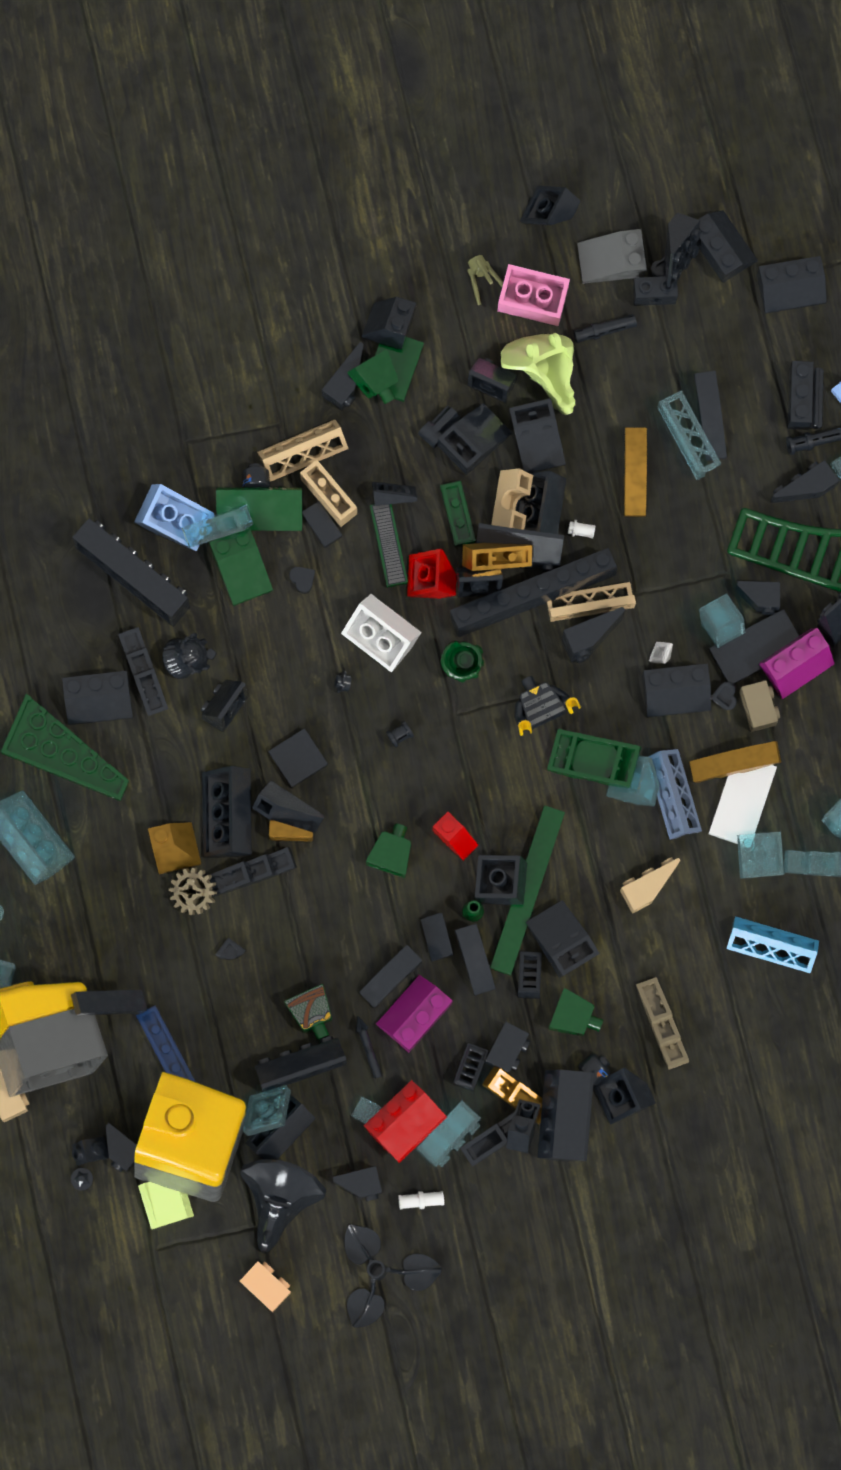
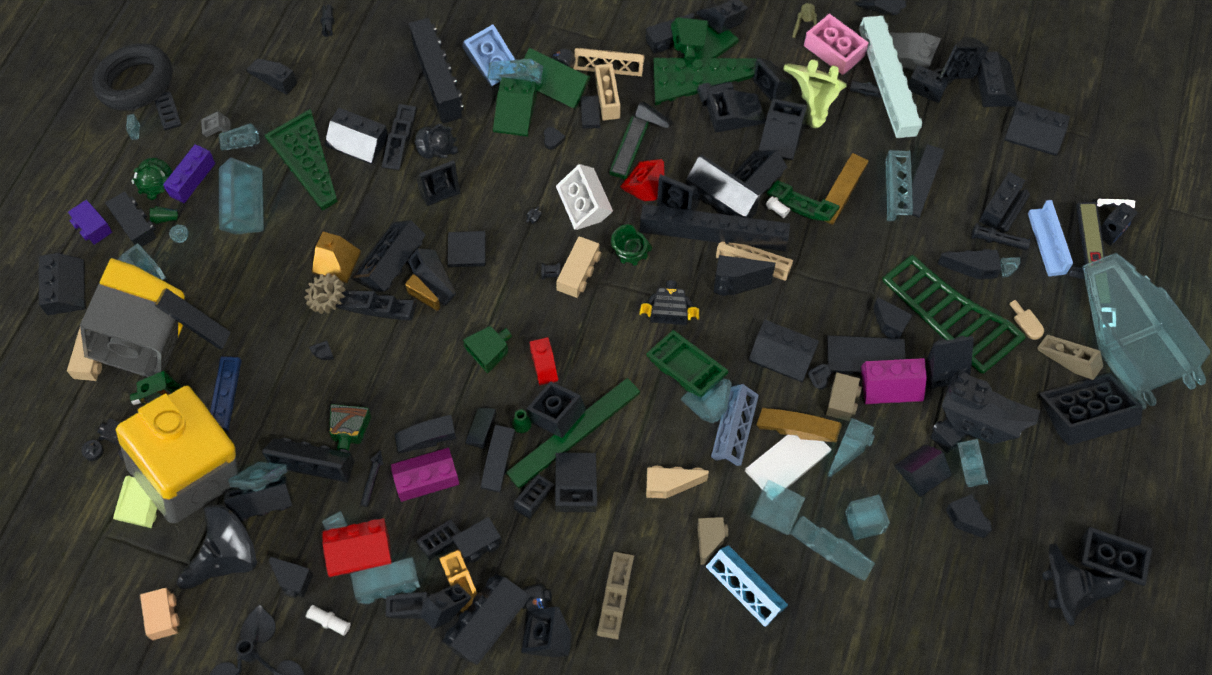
camera: 35 degrees right, 15 degrees down
dark green tile [440,481,476,547] -> none
pearl gold slope [463,543,532,571] -> none
tan arch [491,469,533,530] -> none
dark green torso [549,988,603,1036] -> none
white slope [649,642,673,664] -> none
clear light blue head [699,594,745,648] -> none
none -> dark green torso [130,371,181,405]
none -> tan brick [556,237,601,298]
none -> dark green wing [654,58,757,106]
none -> dark tan slope [697,517,728,565]
none -> dark green slope [767,180,840,221]
none -> clear light blue slope [827,418,875,477]
none -> light aqua brick [859,16,922,138]

